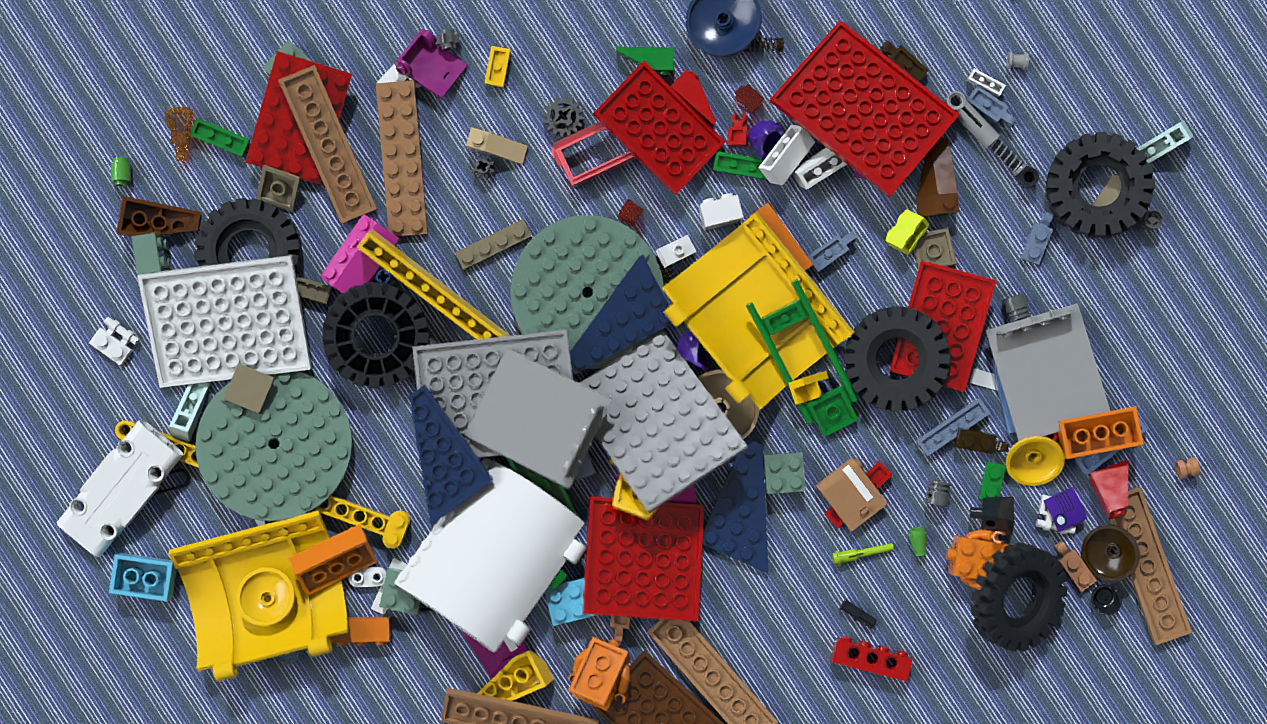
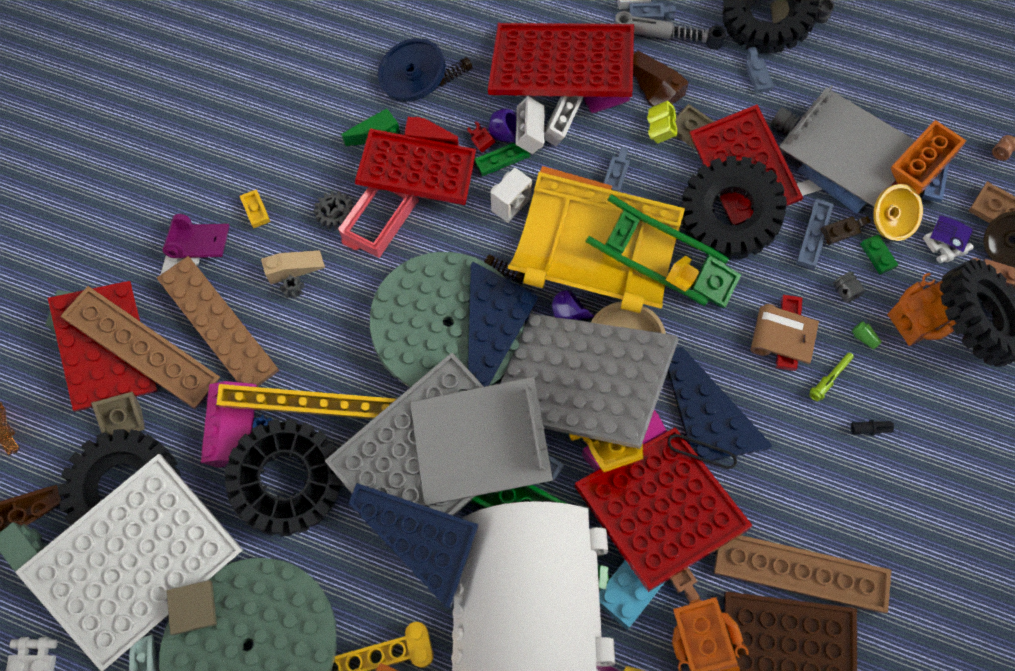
camera: 30 degrees left, 20 degrees down
green plate [189,117,251,158] -> none
dark tan plate [296,276,333,305] -> none
dark grey gear [436,29,460,51] -> none
dark tan plate [455,219,532,270] -> none
clear red brick [617,199,644,228] -> none
white plate [656,235,697,268] -> none
clear red brick [734,84,764,116] -> none
sand green brick [763,452,806,494] -> none
red brick [830,636,913,682] -> none
dark brown plate [880,40,929,82] -> none
black torso [969,497,1015,535] -> none
slope [1089,460,1128,520] -> none
none -> black piece [667,434,737,469]

